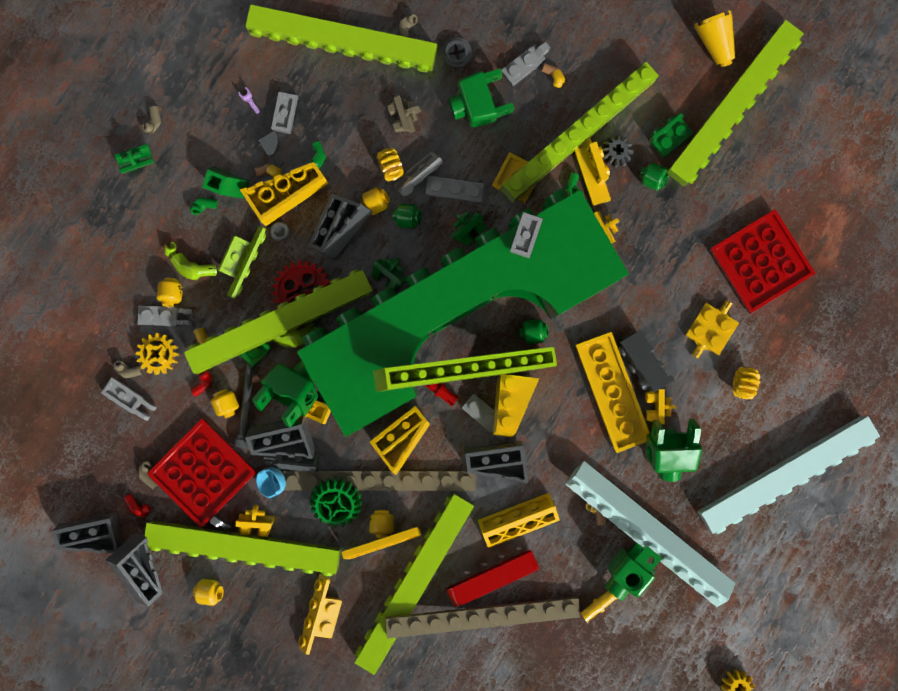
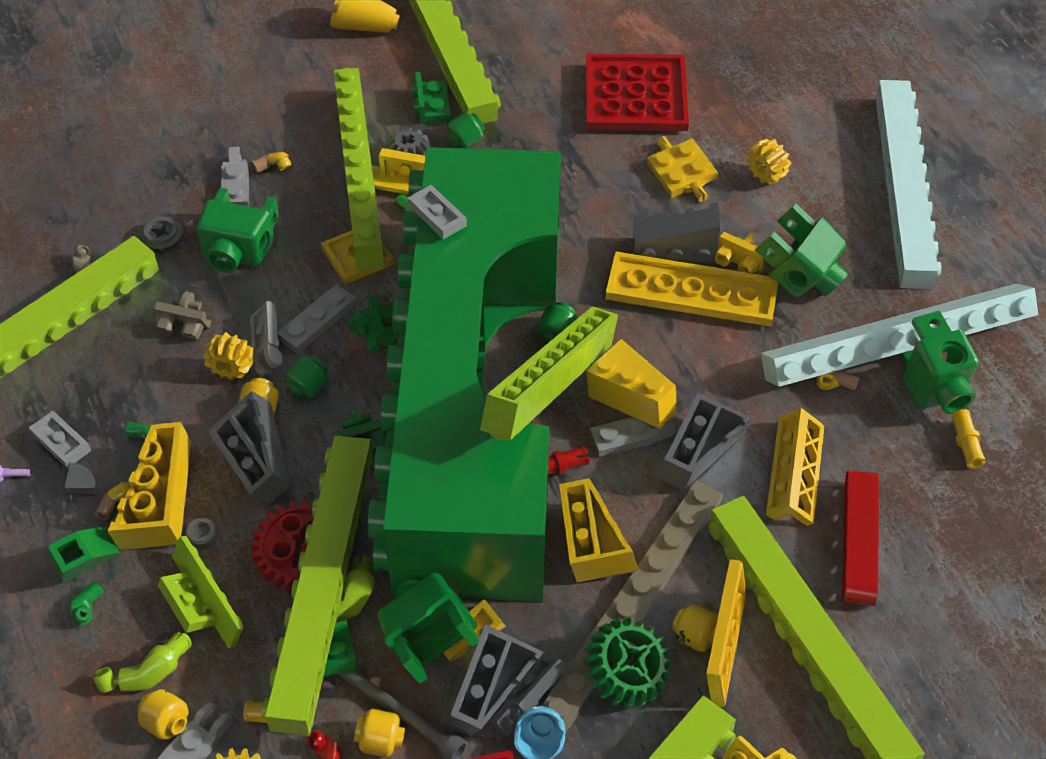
camera: 55 degrees left, 35 degrees down
dark tan plate [385,596,580,639] -> none

